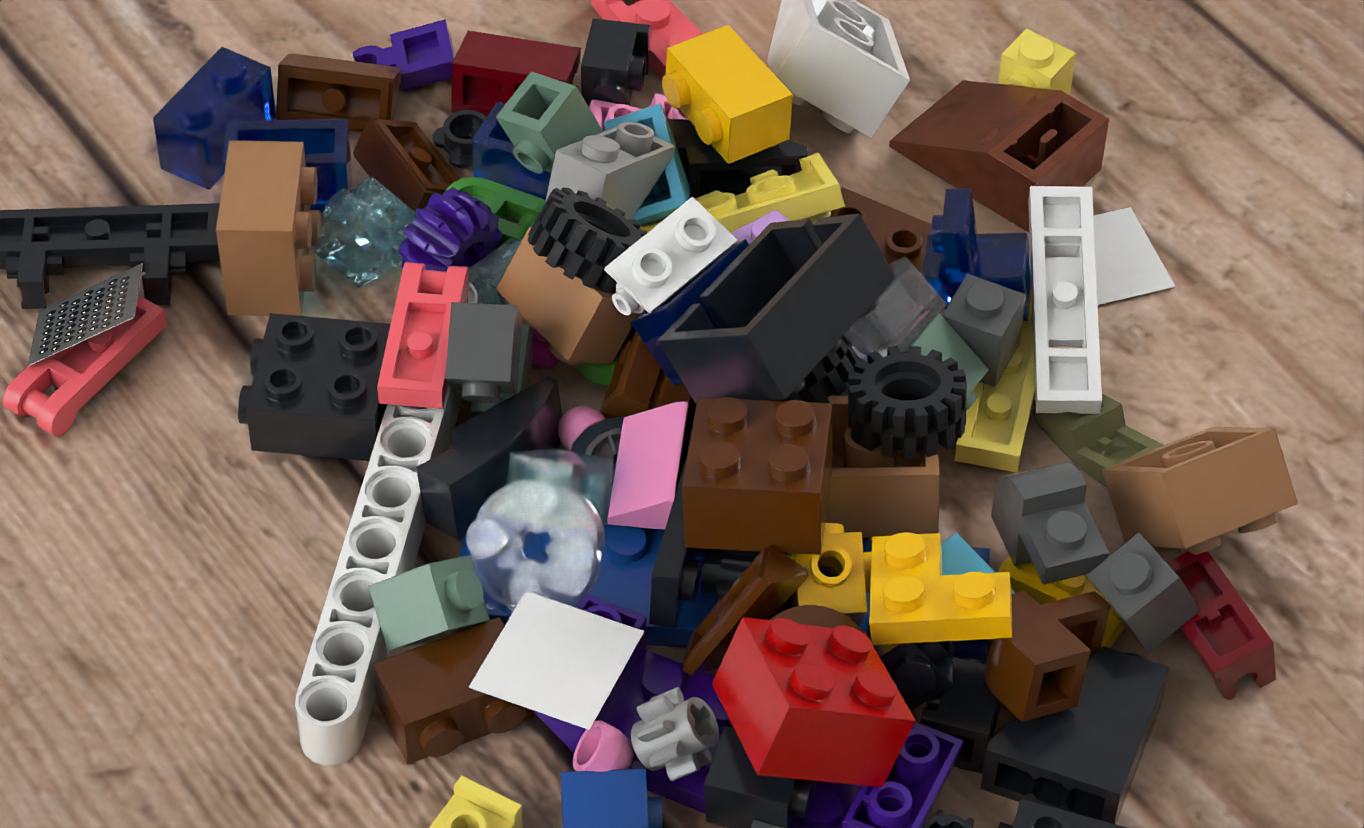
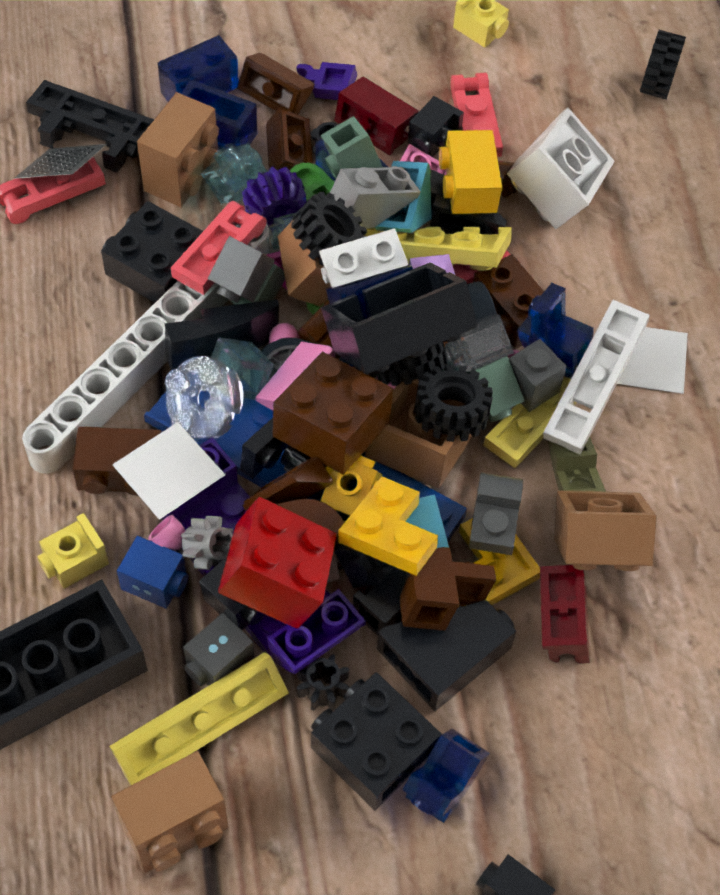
camera: 25 degrees right, 10 degrees up
sand green brick [368,555,490,651] -> none
copper slope [889,80,1109,233] -> none
light yellow brick [998,28,1076,95] -> none
dark grey brick [1086,532,1201,653] -> none

